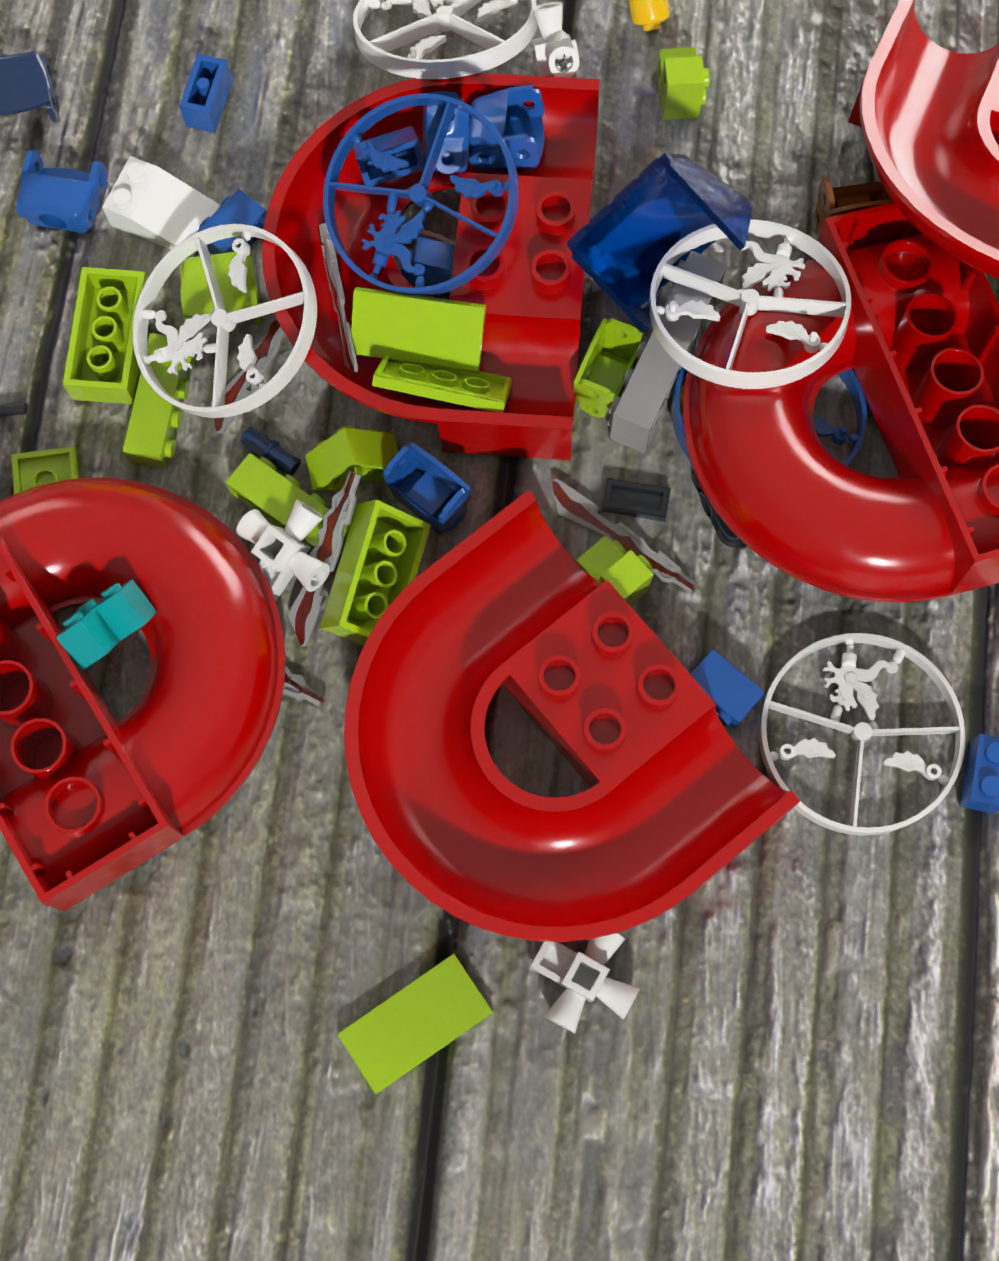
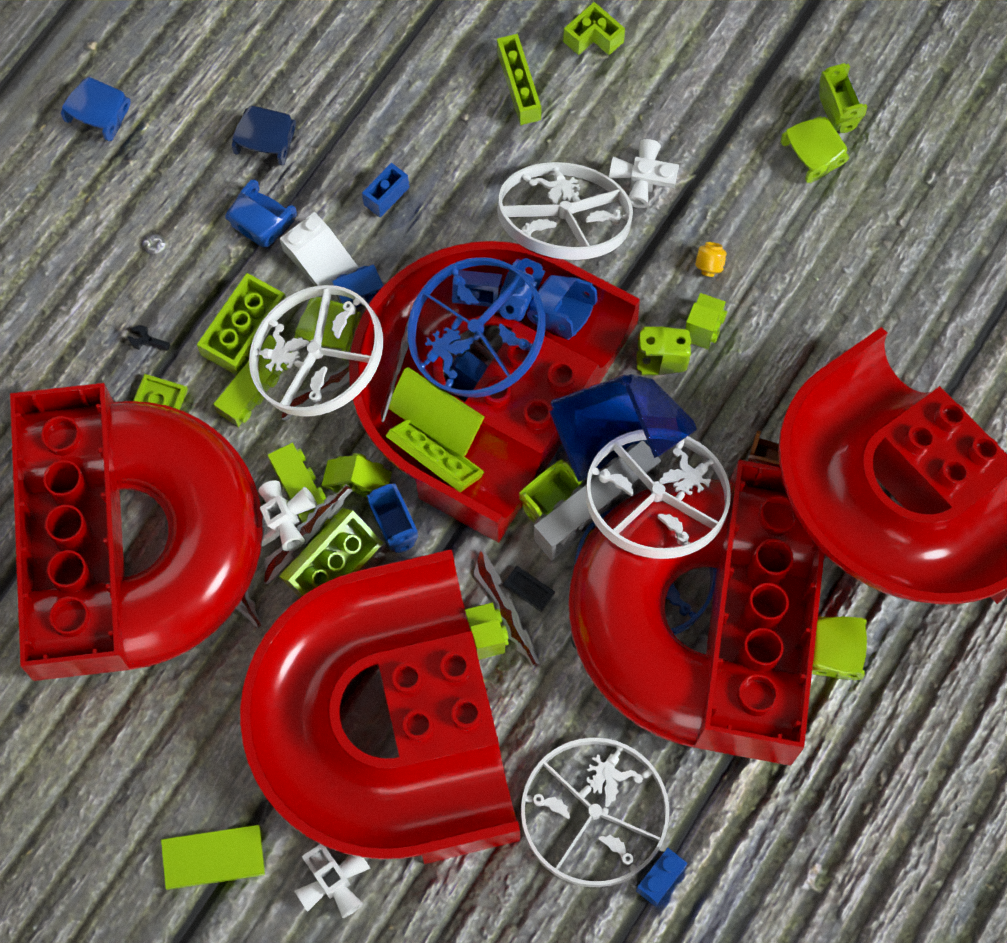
camera: 25 degrees right, 5 degrees down
teal brick [56,579,157,670] -> none
dark blue axle [240,427,301,476] -> none
white brick [530,2,580,78] -> none
blue brick [690,649,765,729] -> none
none -> lime piece [636,326,691,375]

